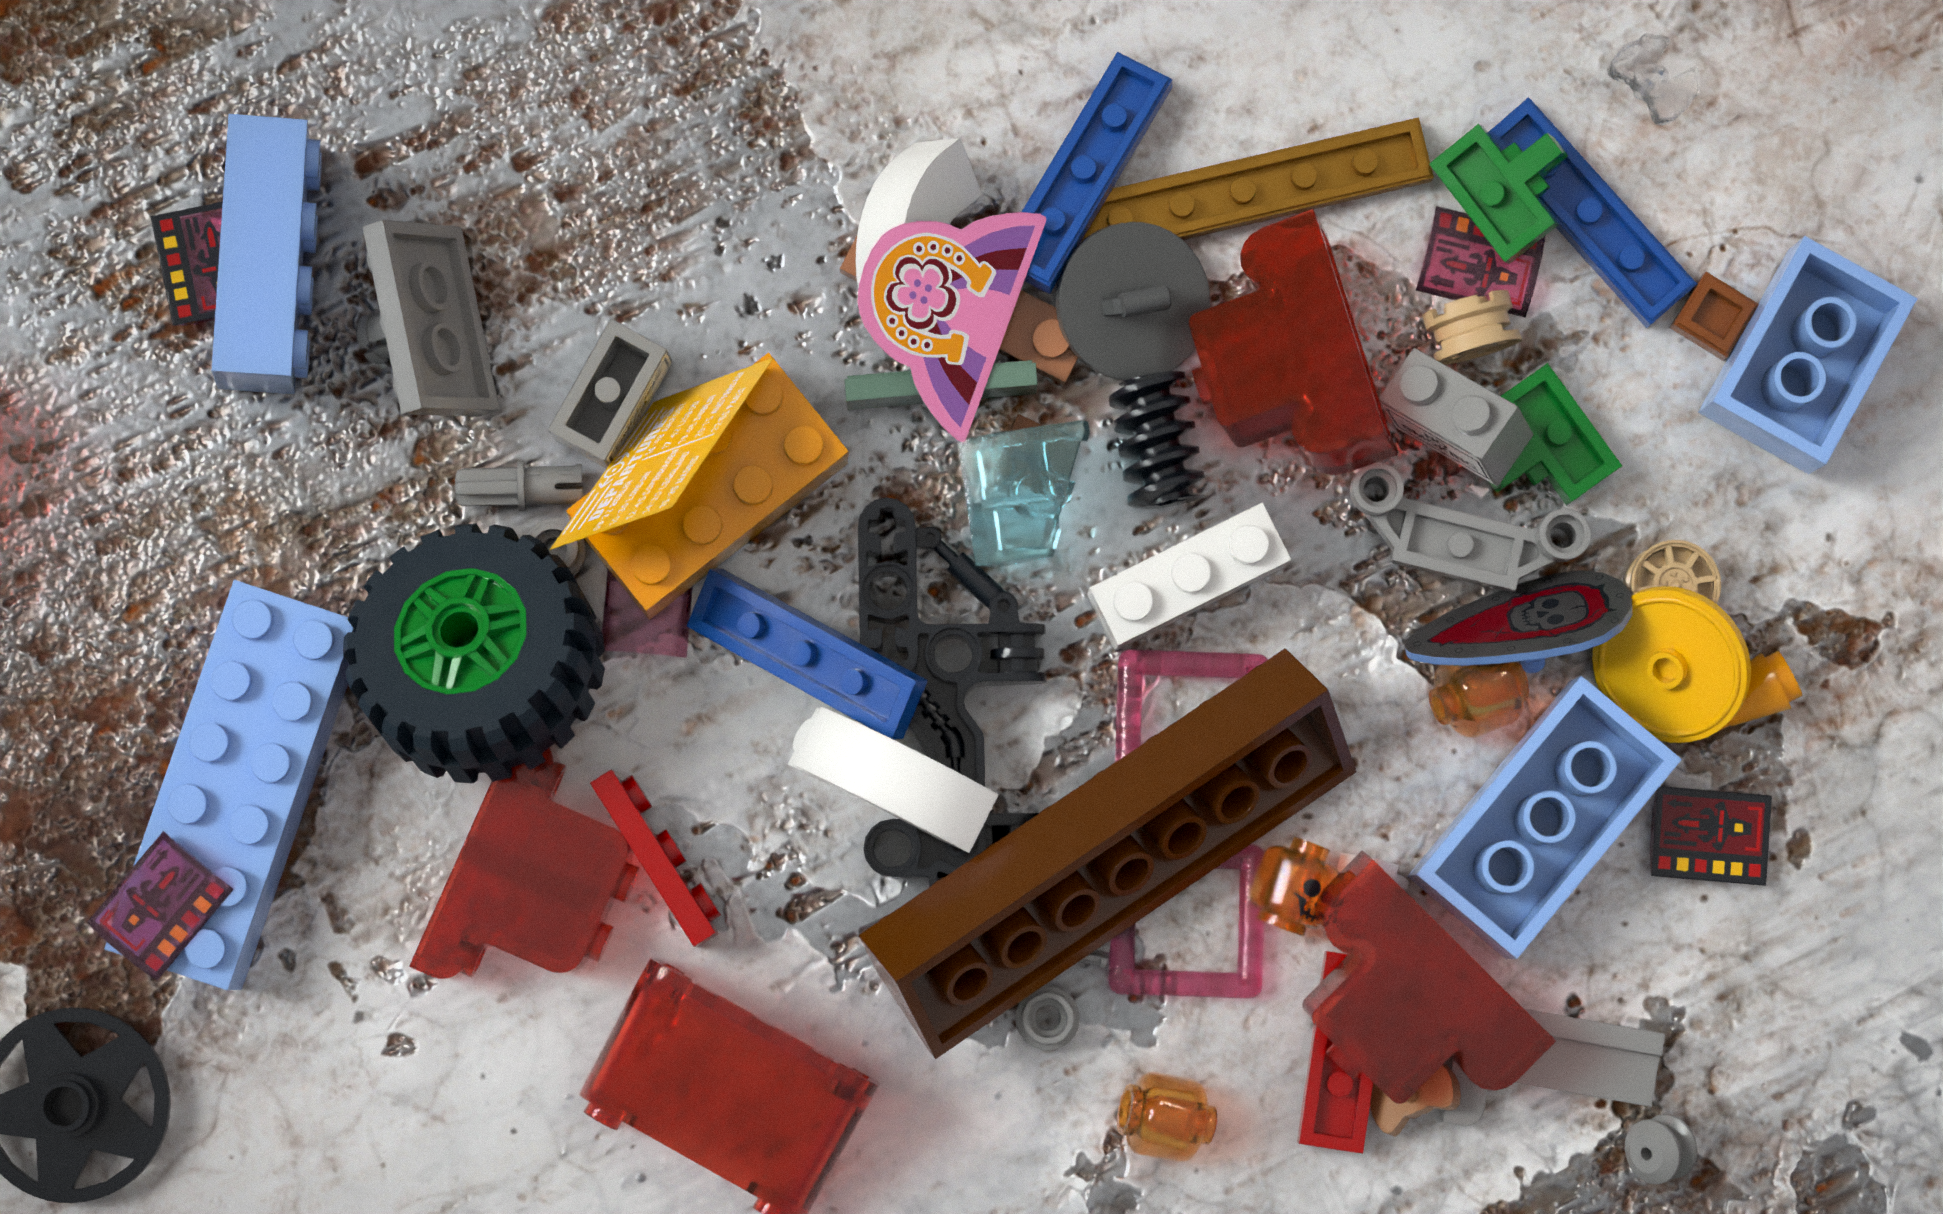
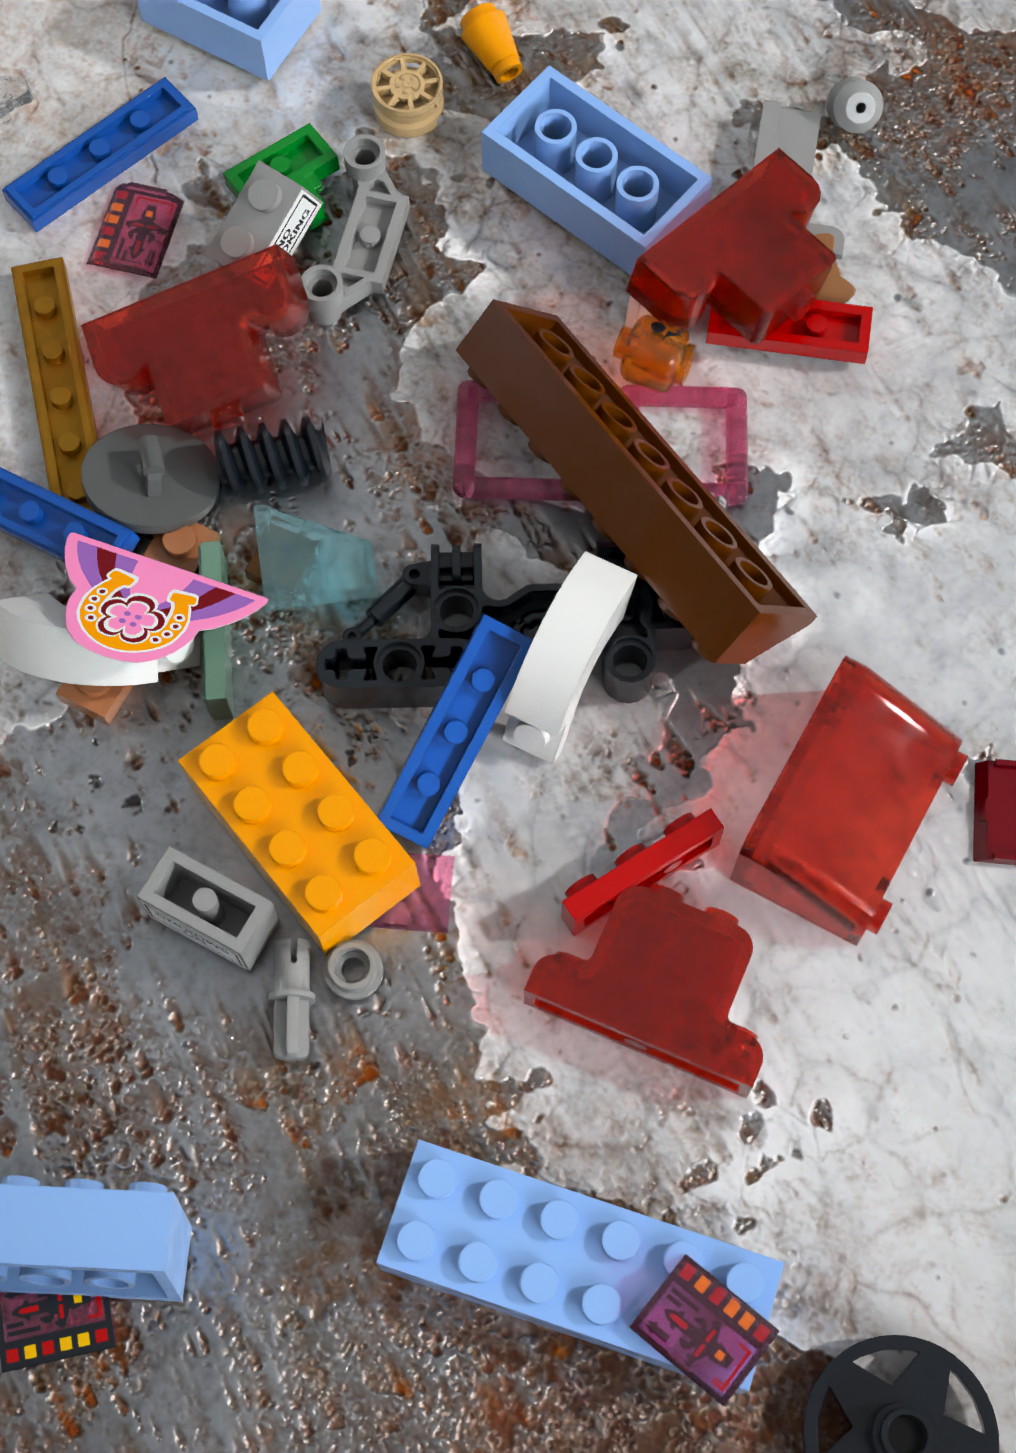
camera: 85 degrees left, 15 degrees down
black wheel [343,523,605,783] -> none
light grey plate [356,220,500,417] -> none
yellow sticker [550,357,774,550] -> none
light grey plate [1015,986,1080,1050] -> none
white brick [1087,502,1291,651] -> none
clear orange head [1117,1072,1217,1162] -> none
shield [1405,570,1633,673] -> none
tan wheel [1422,290,1522,365] -> none
green hinge [1429,124,1568,264] -> none
clear orange head [1429,661,1529,738] -> none
yellow shield [1592,586,1751,743] -> none
piece [1649,786,1772,886] -> none
dark orange tile [1669,272,1759,361] -> none

